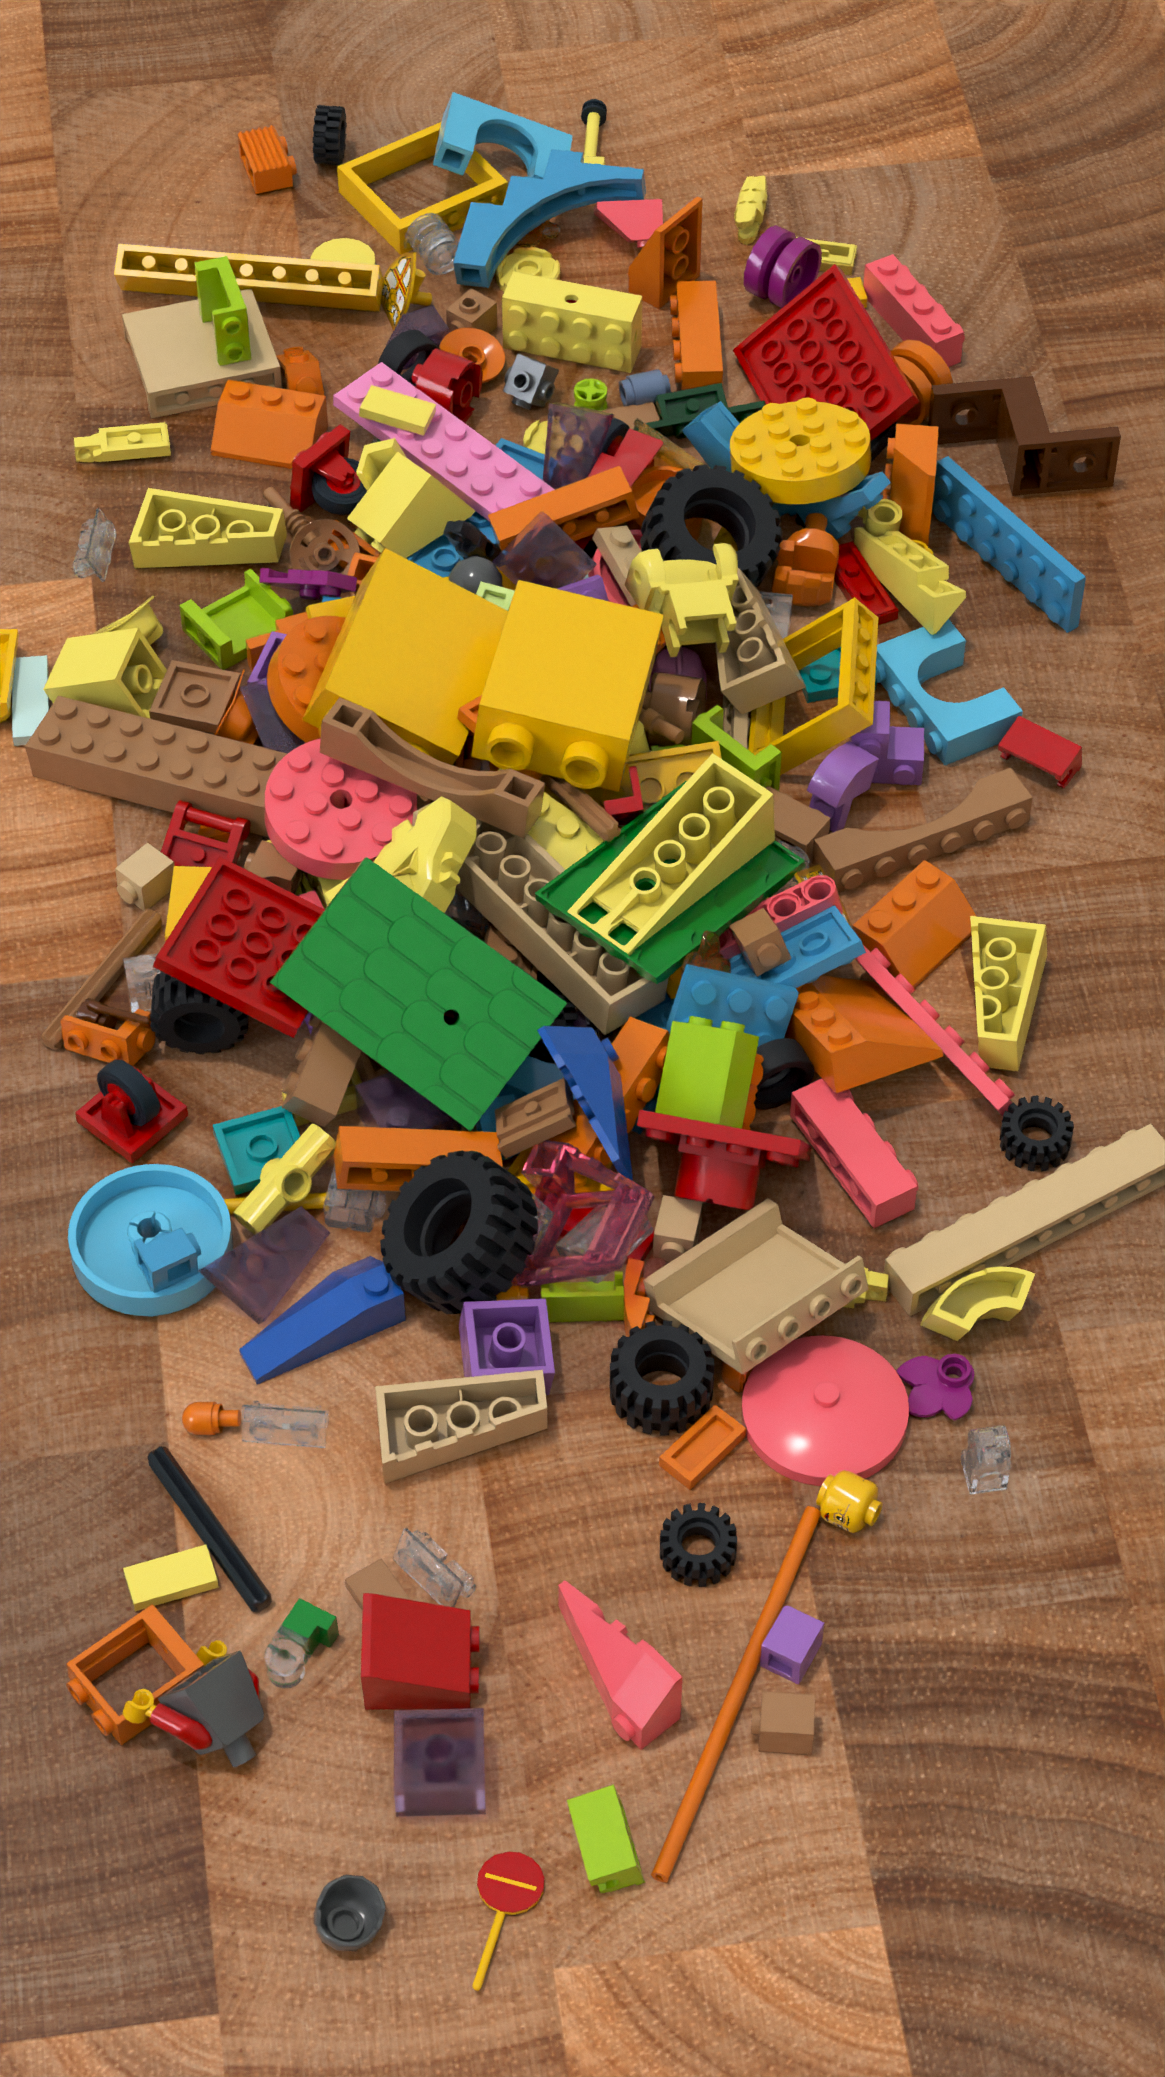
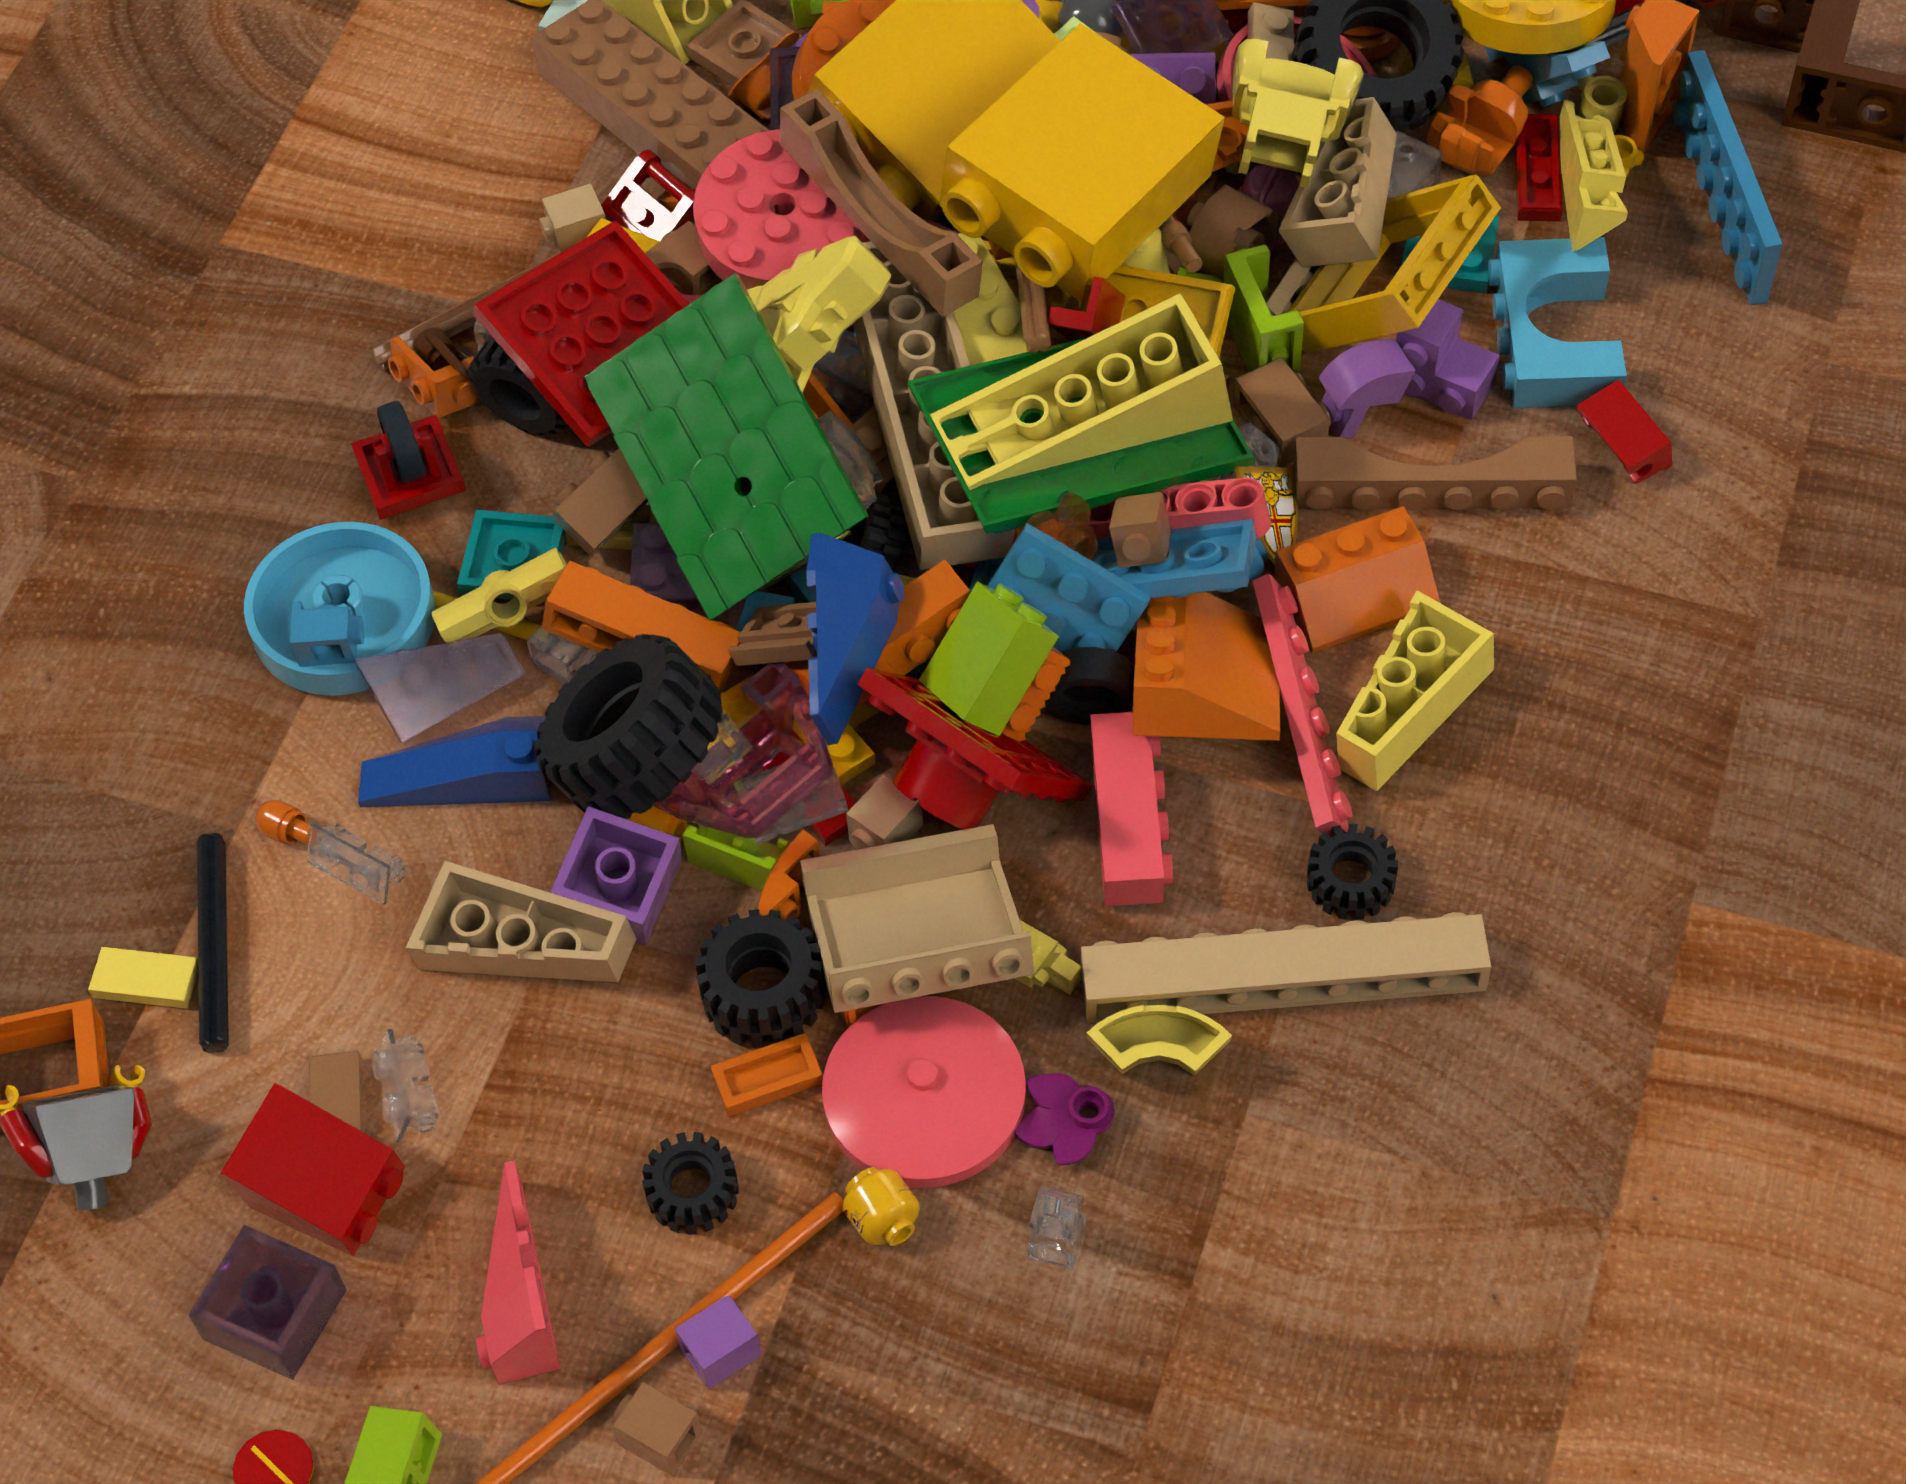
camera: 30 degrees right, 5 degrees up
leg [264,1598,339,1689] -> none
dark grey hair [313,1874,386,1951] -> none

